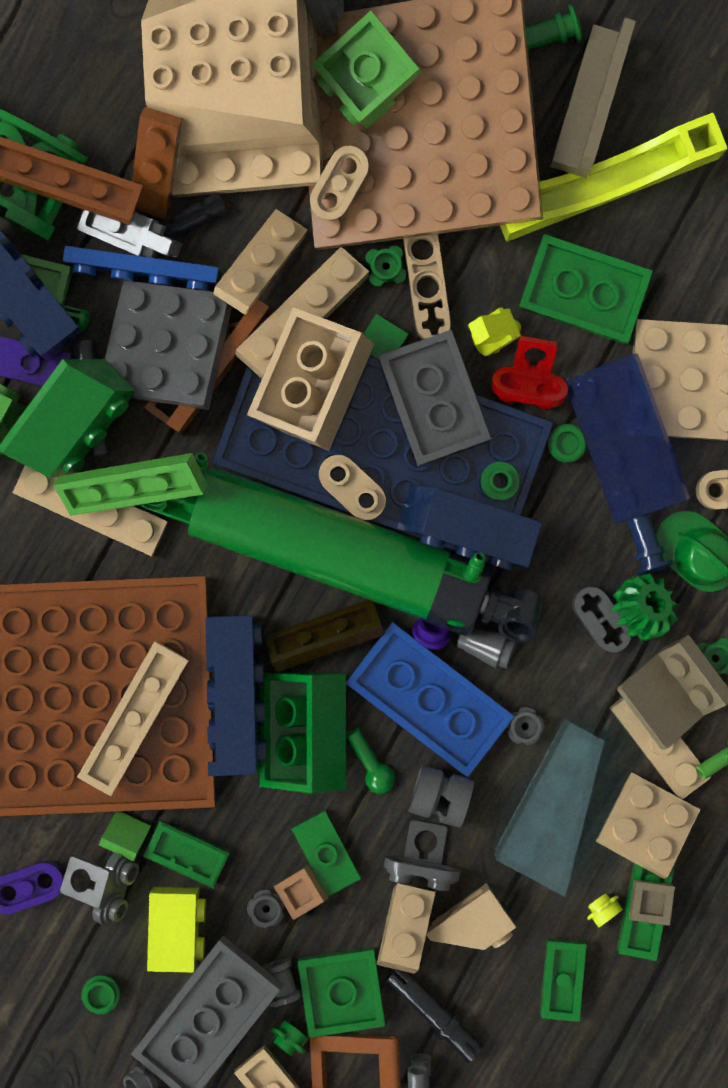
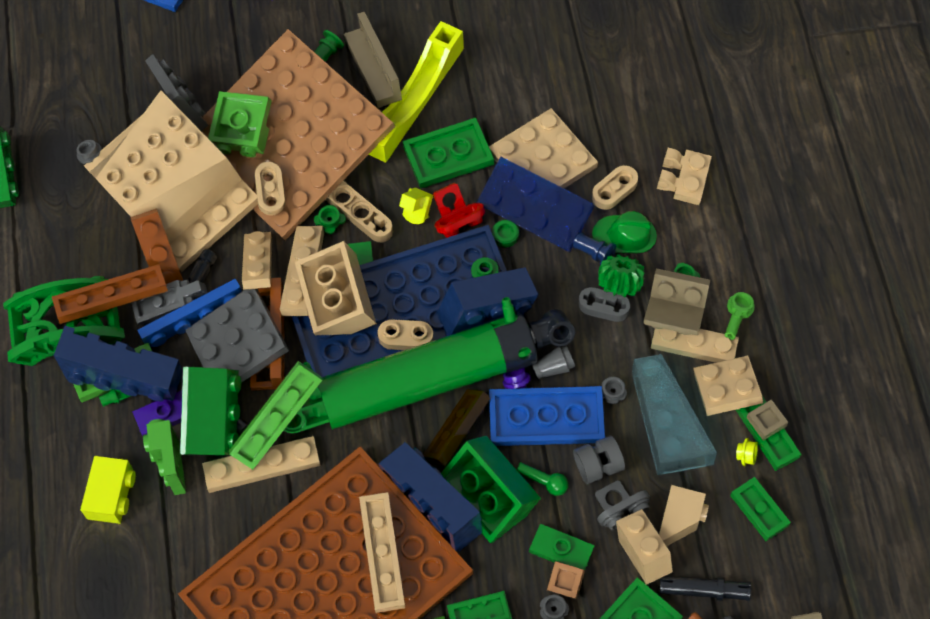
camera: 35 degrees left, 25 degrees down
dark grey plate [378,330,491,466] -> none

